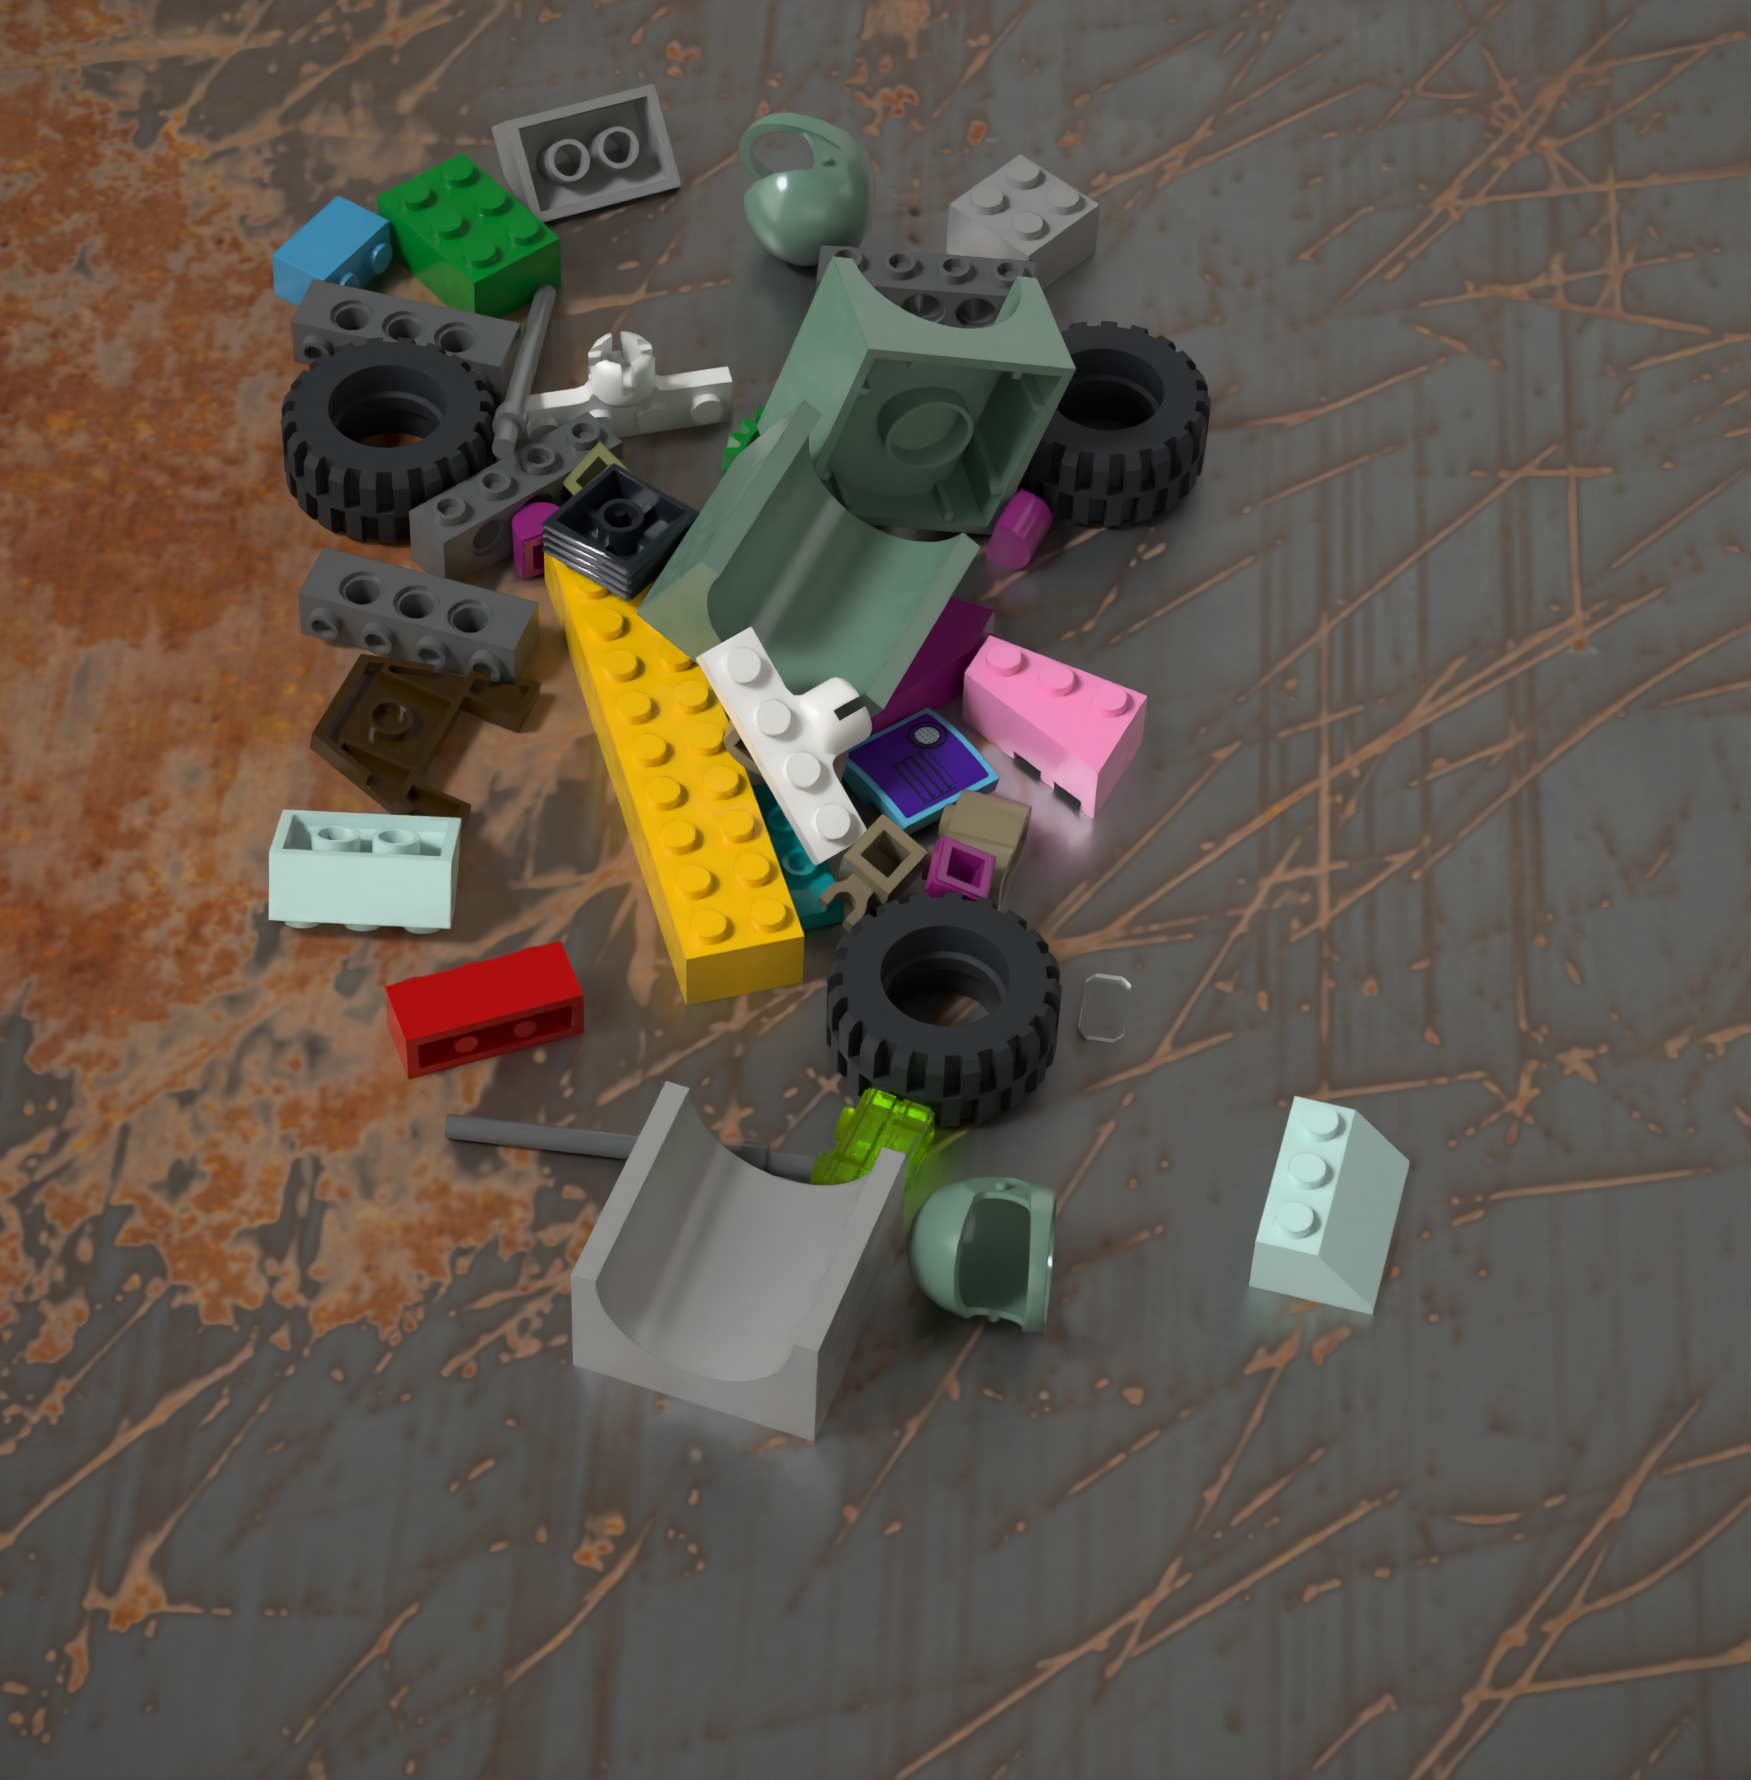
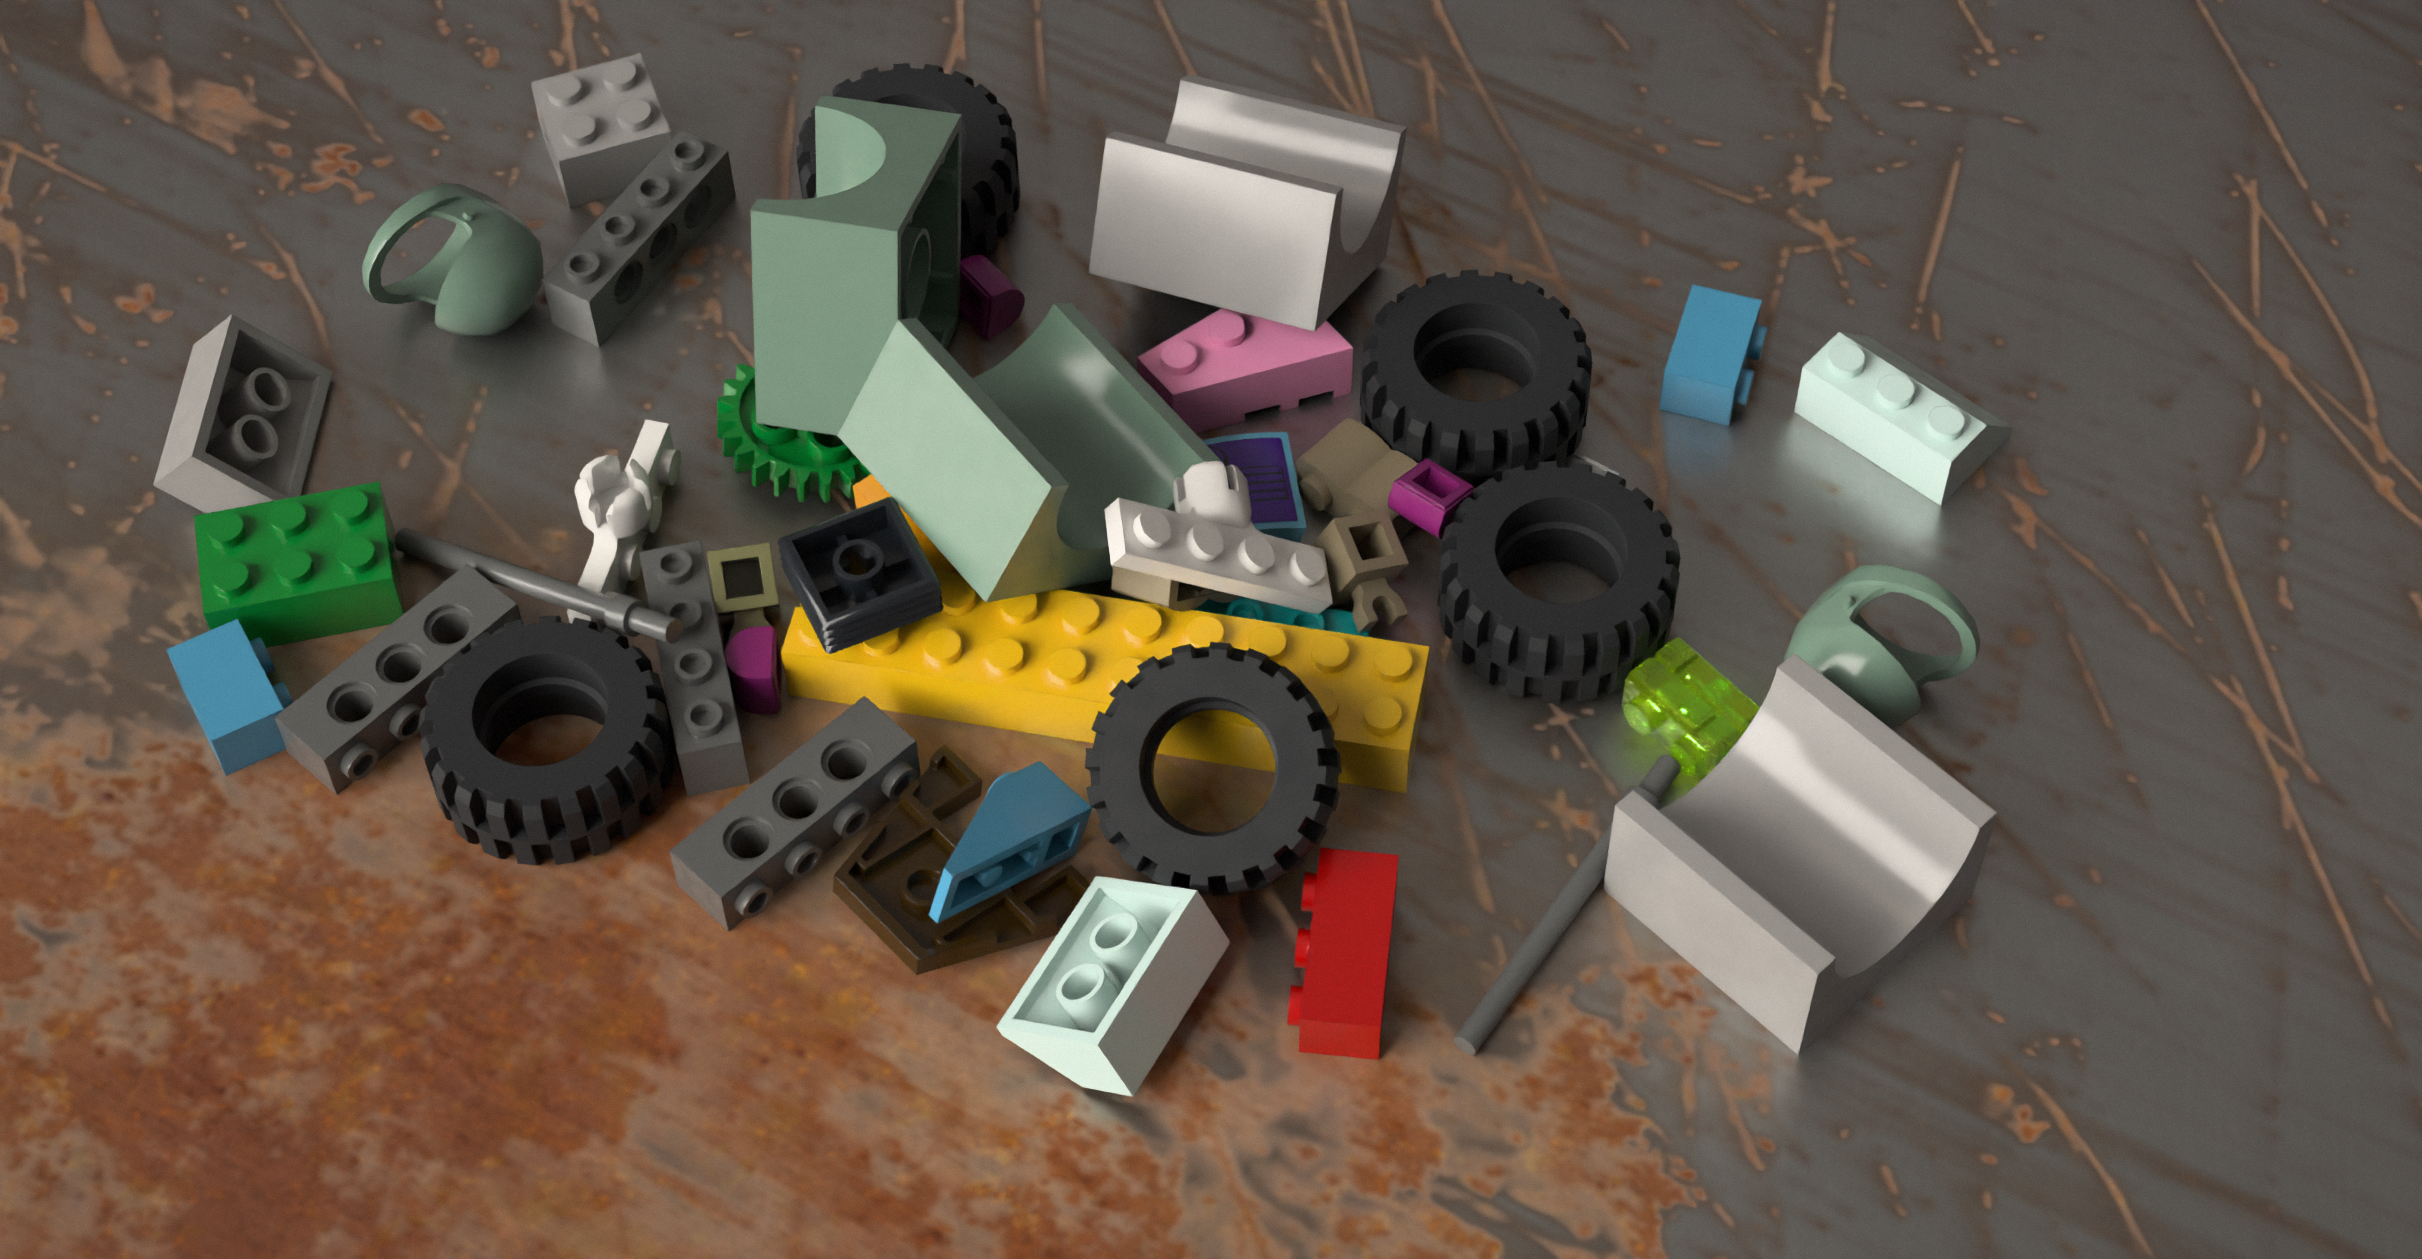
camera: 60 degrees left, 5 degrees up
none -> dark azure slope [929,761,1092,923]
none -> black tyre [1085,642,1342,898]
none -> light grey piece [1089,74,1407,332]
none -> black tyre [1360,270,1592,488]
none -> dark azure brick [1659,284,1768,426]

